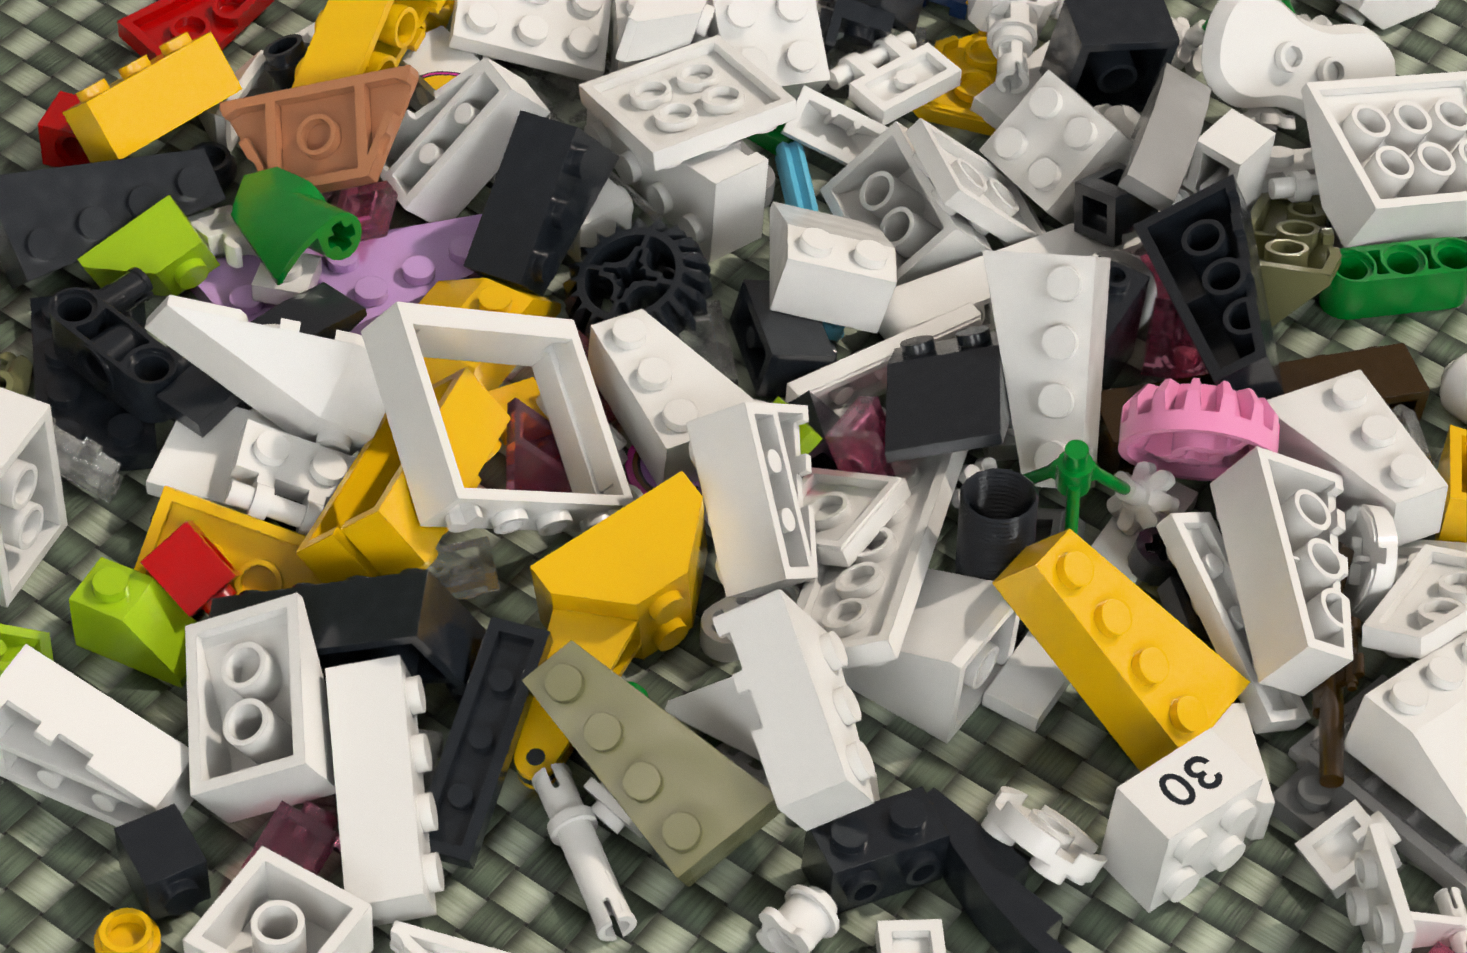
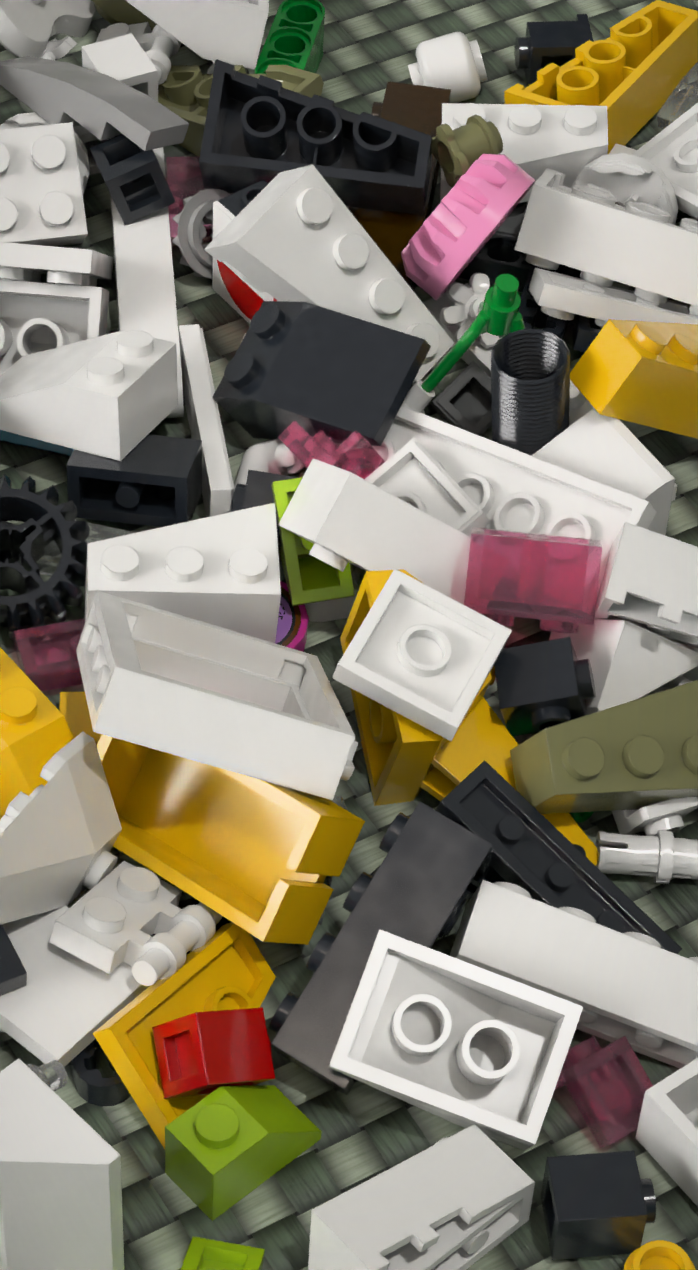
camera: 65 degrees left, 0 degrees up
none -> white plate [332,568,512,741]
none -> olive brick [432,114,503,188]
none -> clear pink brick [464,527,602,633]
none -> black brick [494,637,596,736]

